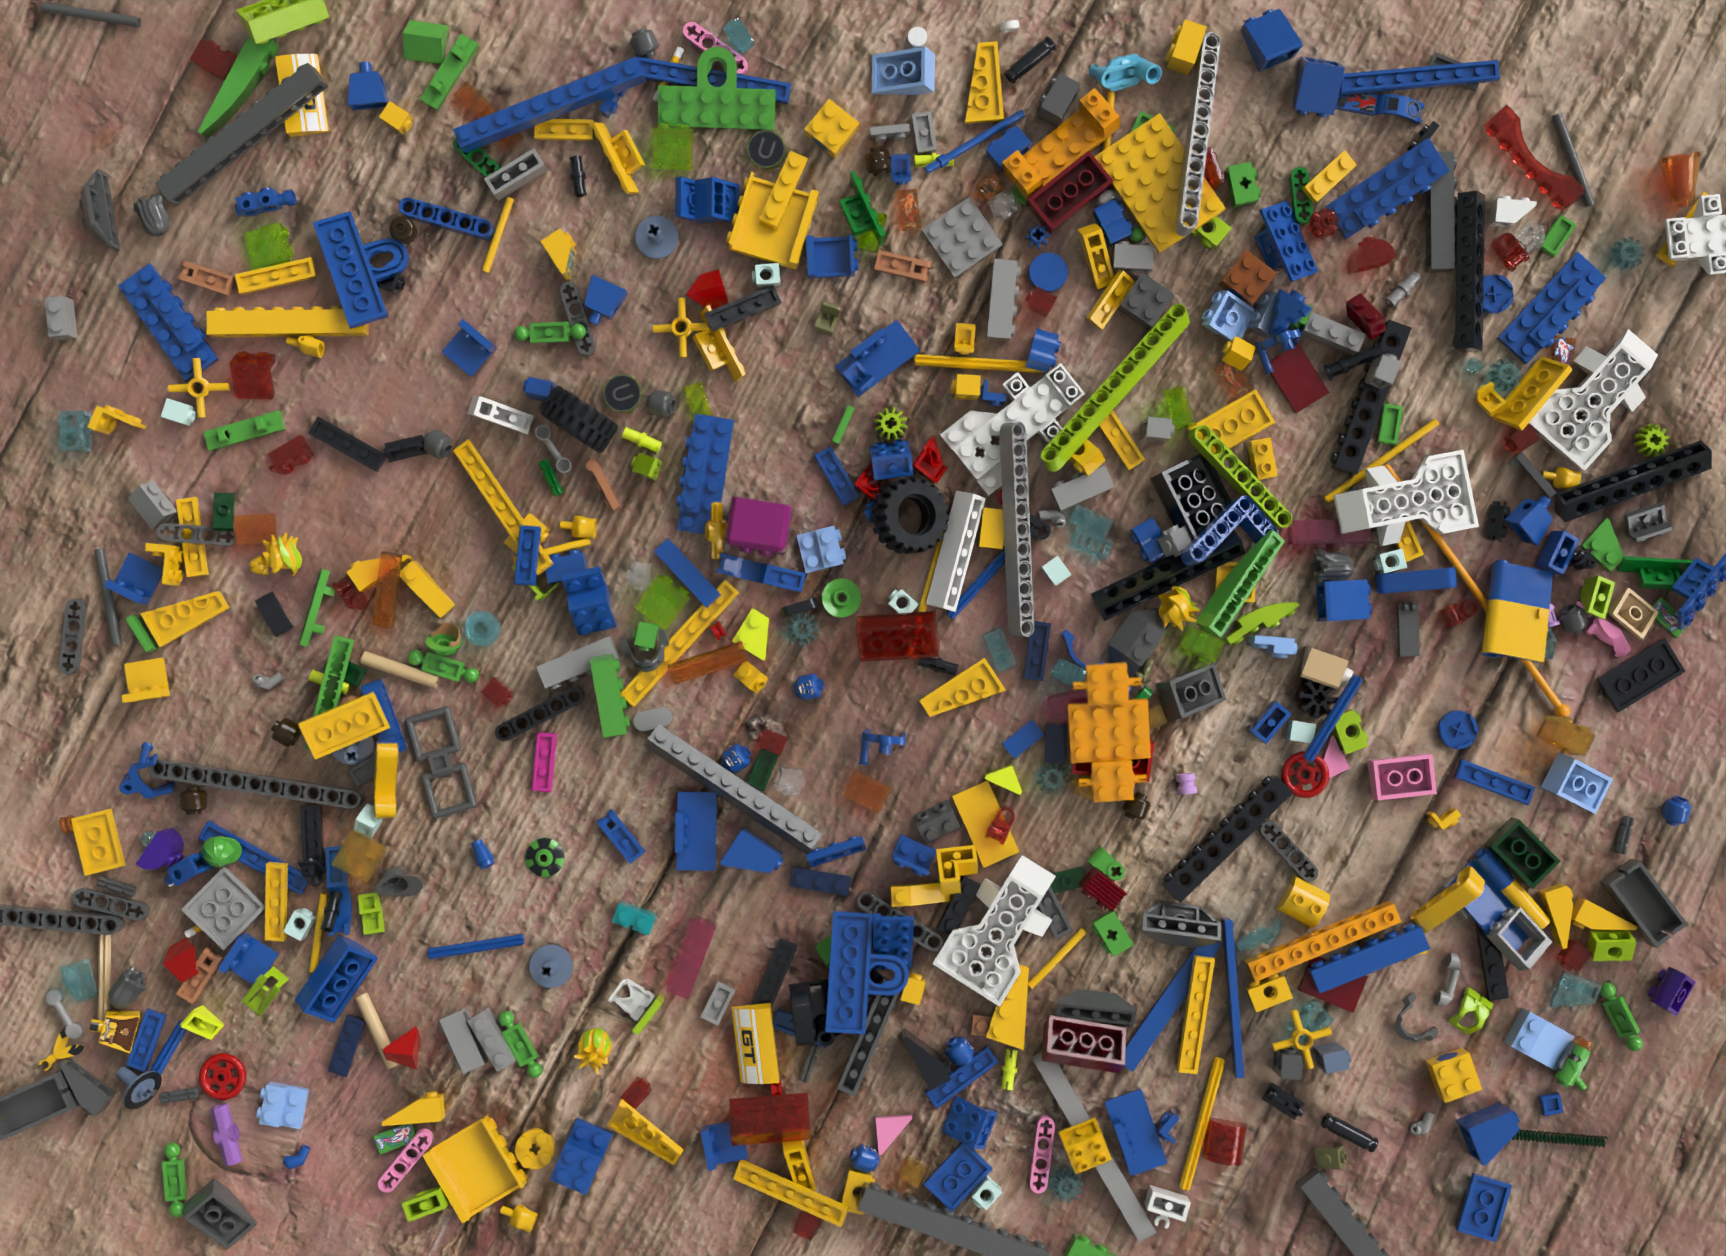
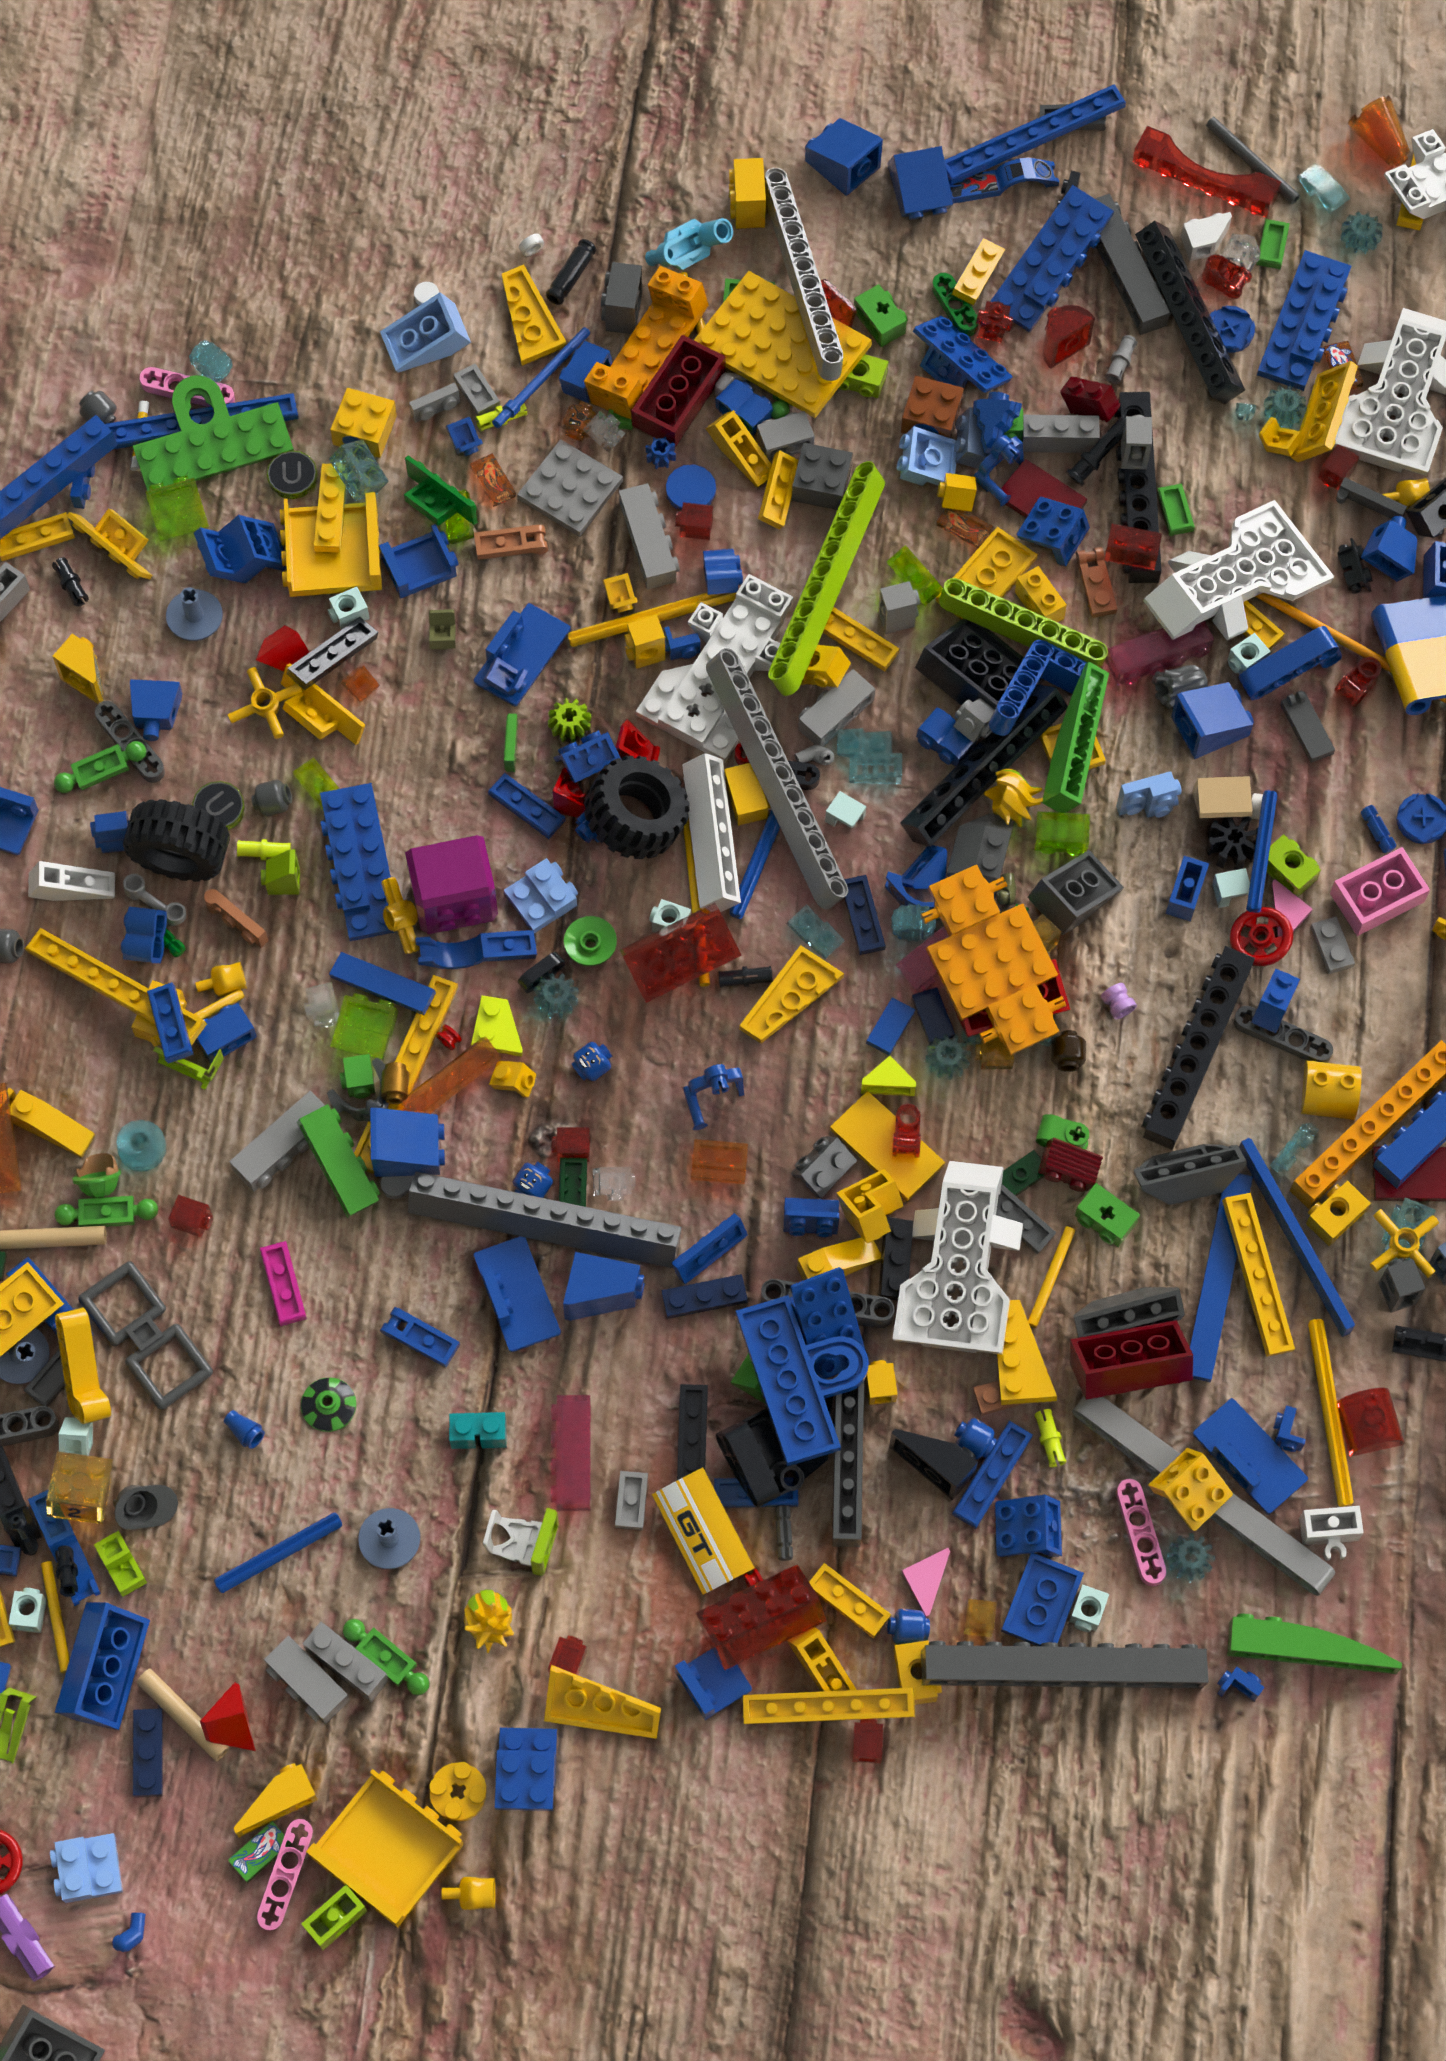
camera: 20 degrees left, 20 degrees down
black beam [495,687,585,741] -> none
blue bracket [561,566,617,636] -> none
dark brown head [865,146,892,176] -> none
lime slope [1223,602,1300,646] -> none
yellow piece [1324,419,1439,504] -> none
none -> blue brick [121,907,167,963]
none -> clear light blue brick [329,439,389,501]
none -> clear orange slope [340,665,380,702]
none -> blue slope [370,1108,445,1177]
none -> pearl gold brick [381,1062,409,1104]
none -> yellow plate [807,1563,891,1638]
none -> blue slope [902,845,947,889]
none -> blue bracket [1017,497,1090,567]
none -> nougat plate [1076,547,1117,618]
none -> clear red brick [1104,524,1162,570]
none -> blue brick [1251,969,1300,1033]
none -> clear light blue slope [1297,163,1350,214]
none -> light grey plate [1310,916,1355,974]
none -> blue axle [1361,805,1397,853]

